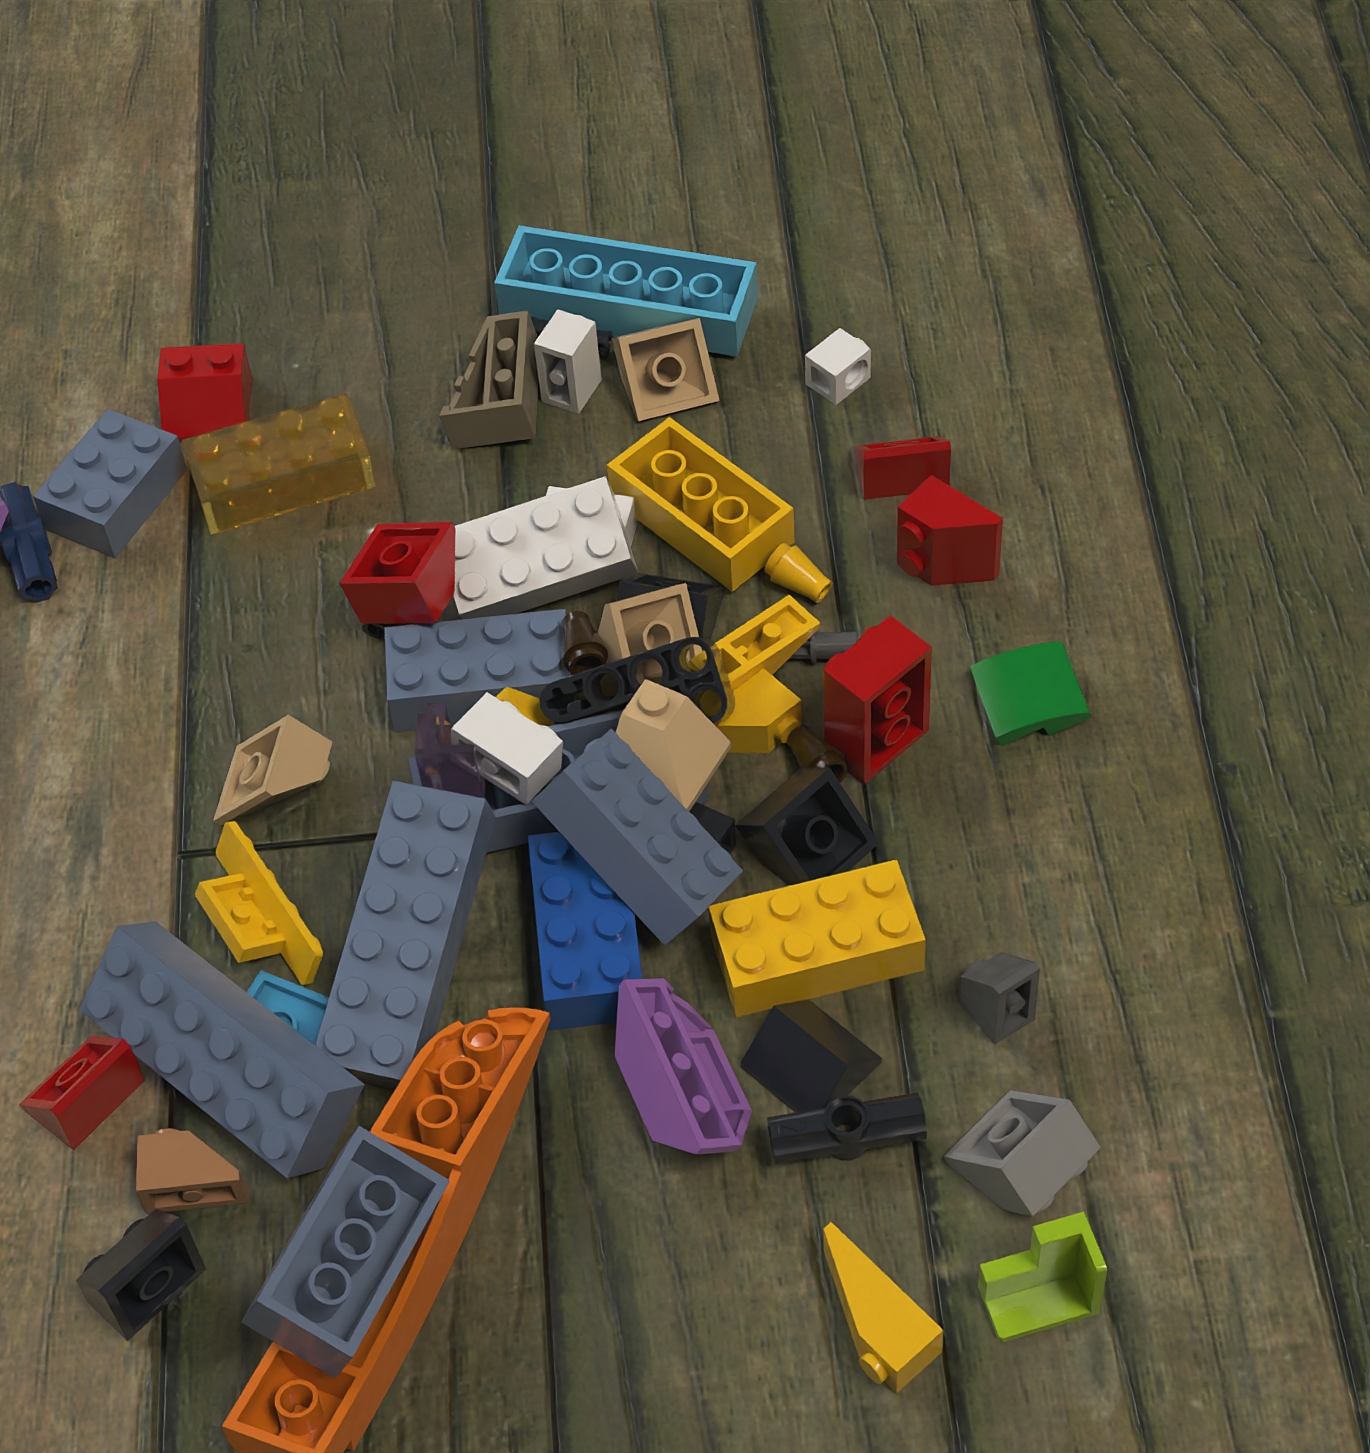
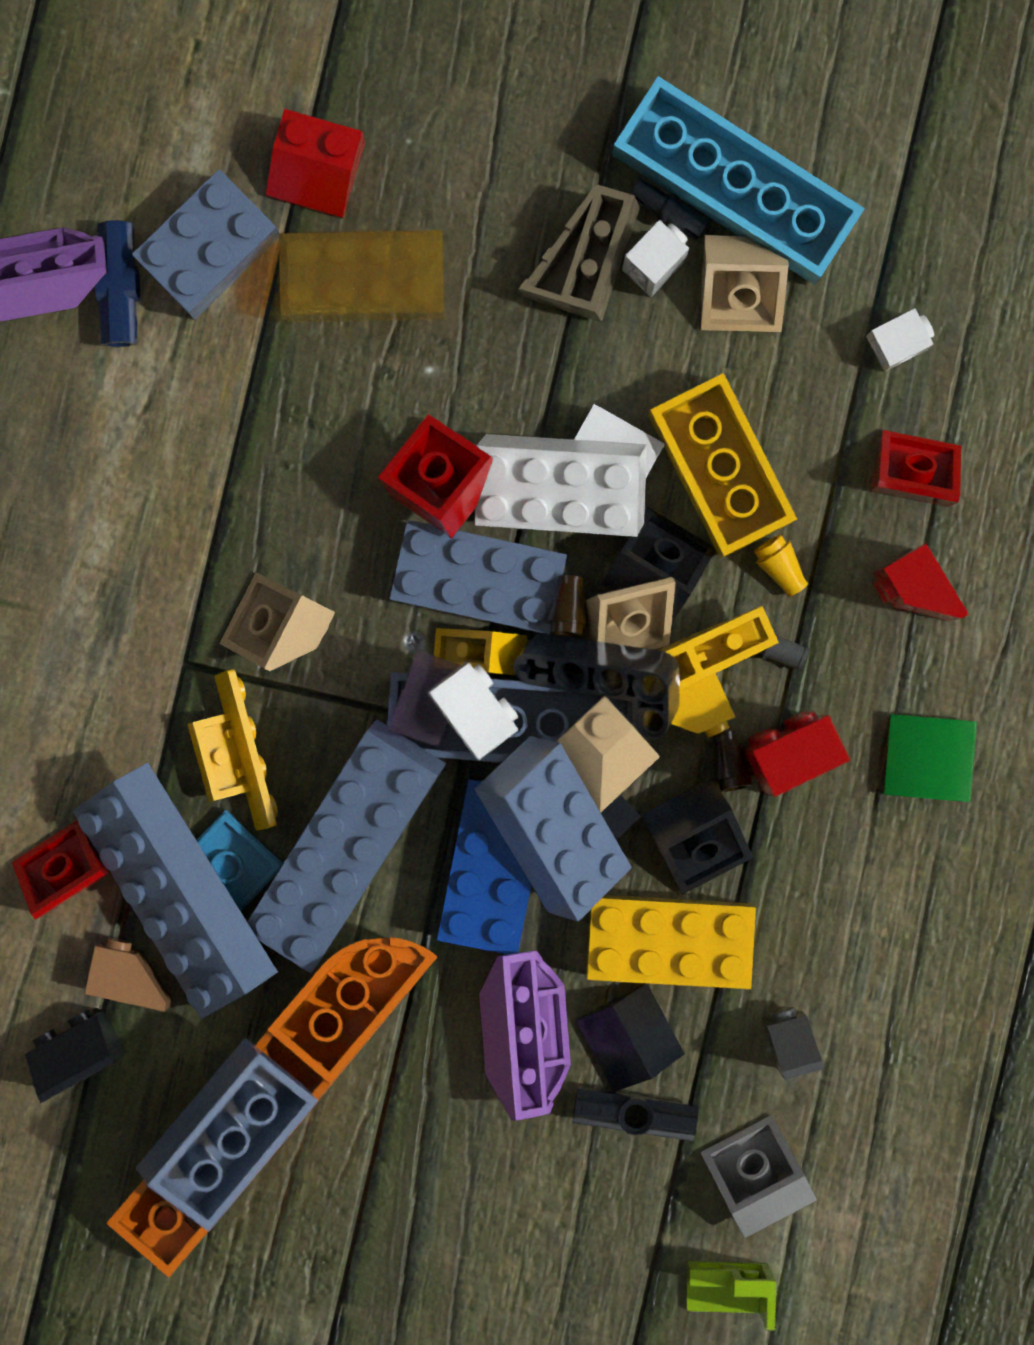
camera: 15 degrees right, 35 degrees up
yellow slope [823,1222,944,1394] -> none

